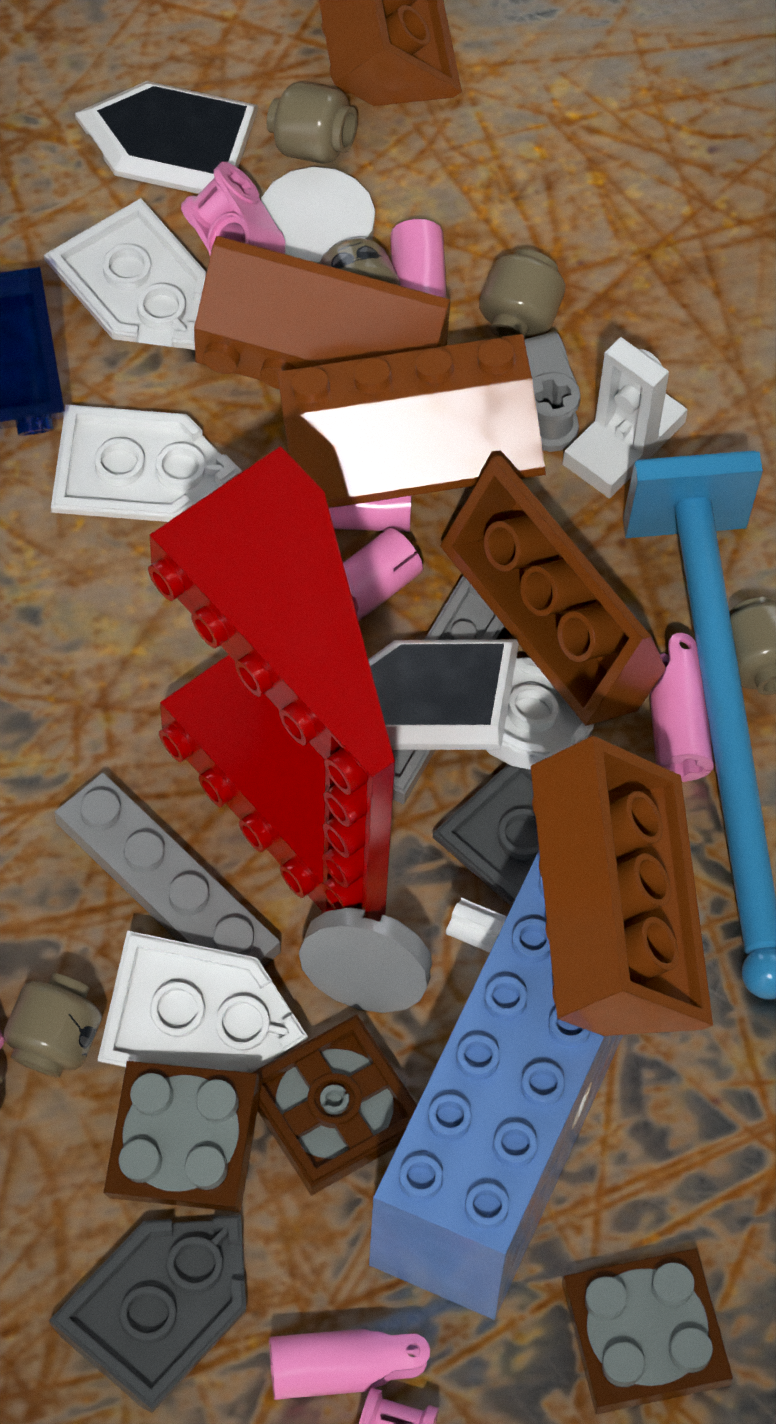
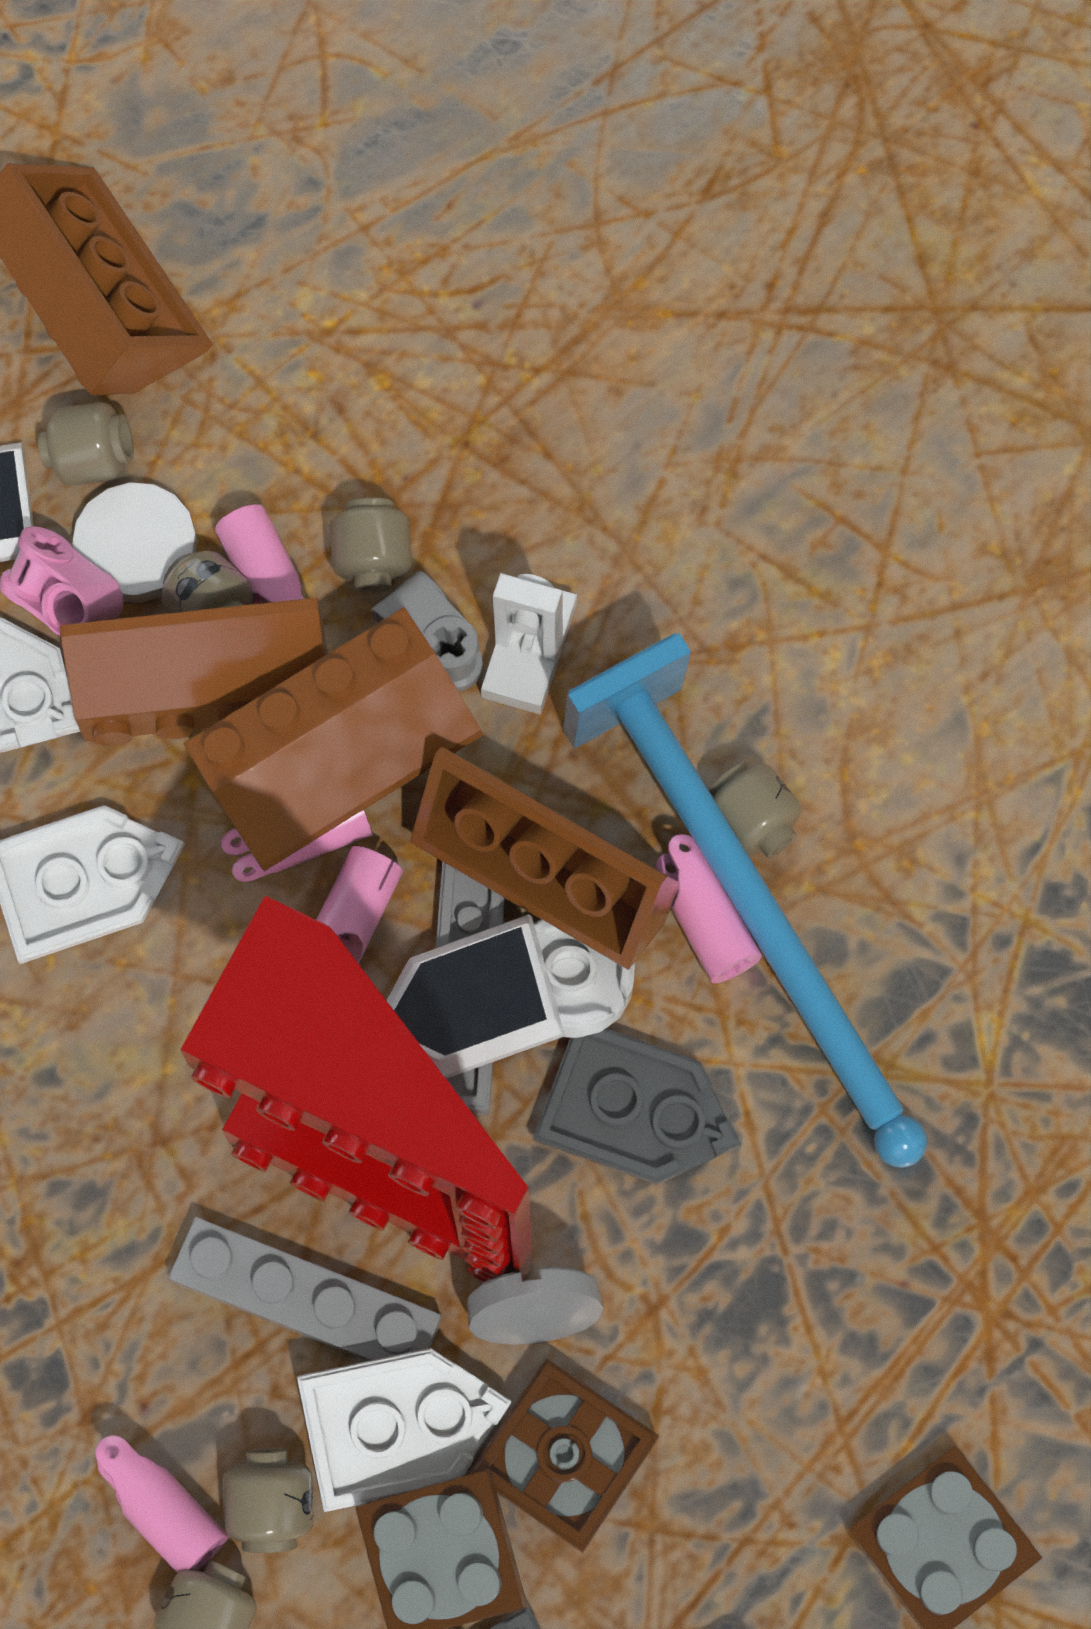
camera: 20 degrees left, 10 degrees up
medium blue piece [369,851,623,1320] -> none
dark orange slope [530,736,713,1036] -> none

